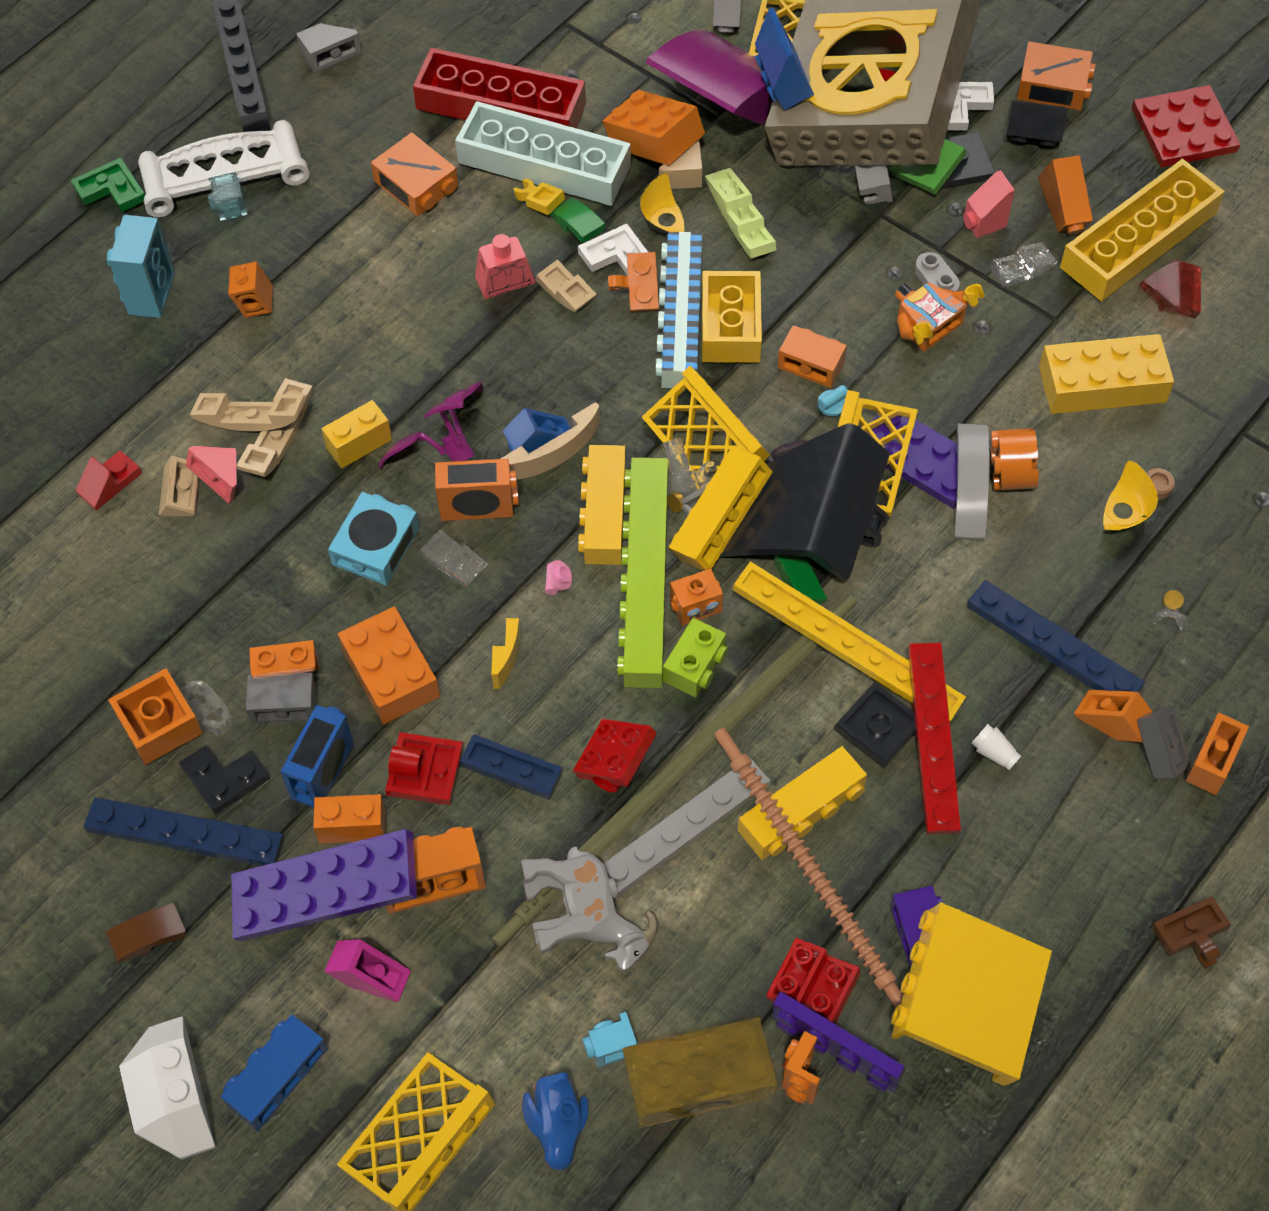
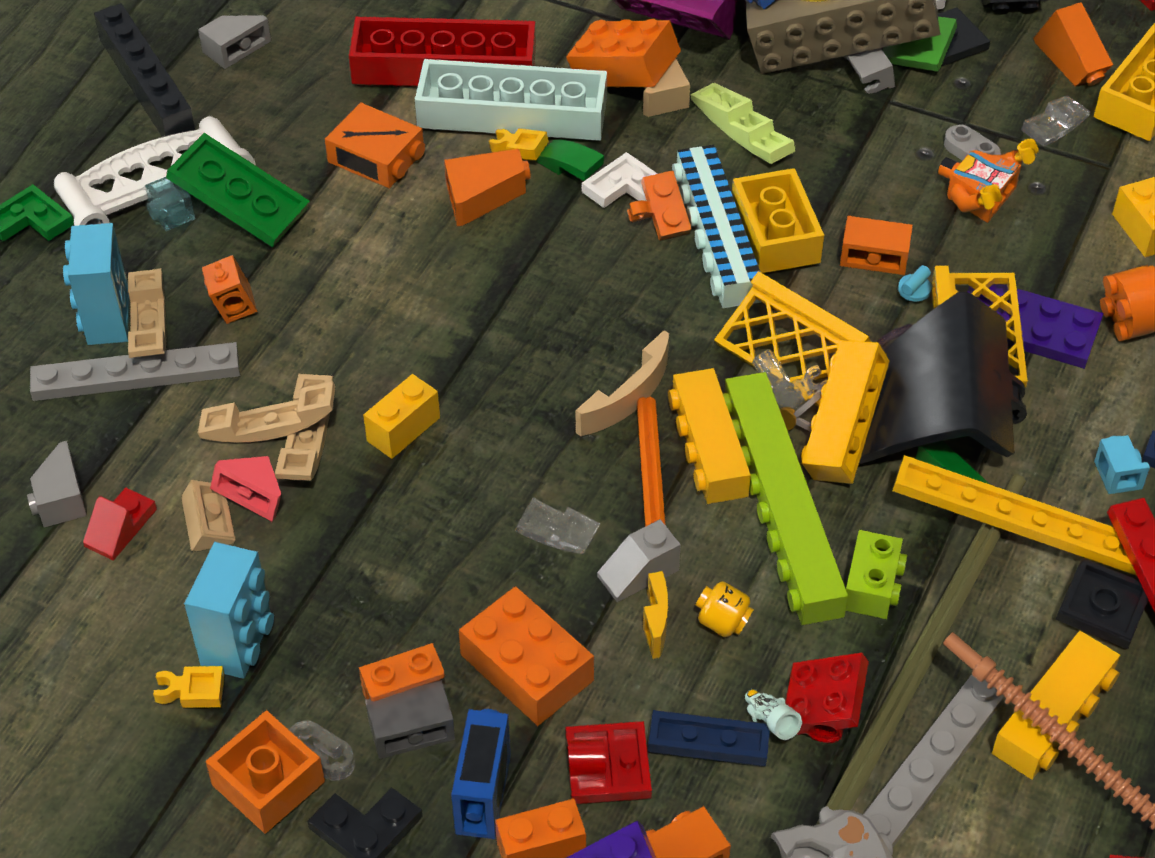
camera: 15 degrees left, 10 degrees down
medium azure brick [328,492,419,586] -> none
magenta plant [379,381,483,470] -> none
brick [435,459,519,521] -> none
coral torso [475,234,535,299] -> none
blue slope [503,408,571,454] -> none
tan slope [535,259,597,312] -> none
bright pink plate [545,560,572,595] -> none
yellow piece [640,174,684,235] -> none
orange head [670,568,723,626] -> none
light grey slope [954,423,989,540] -> none
coral slope [963,170,1015,238] -> none
none -> light grey slope [27,441,87,527]
none -> light grey plate [30,342,240,401]
none -> tan slope [128,269,167,358]
none -> yellow plate [153,666,225,708]
none -> green plate [166,133,310,247]
none -> medium azure brick [184,542,274,679]
none -> orange slope [444,149,531,226]
none -> light grey slope [597,519,681,602]
none -> orange axle [637,396,665,527]
none -> yellow head [695,582,753,637]
none -> light aqua piece [745,689,802,740]
none -> medium azure brick [1094,435,1150,494]

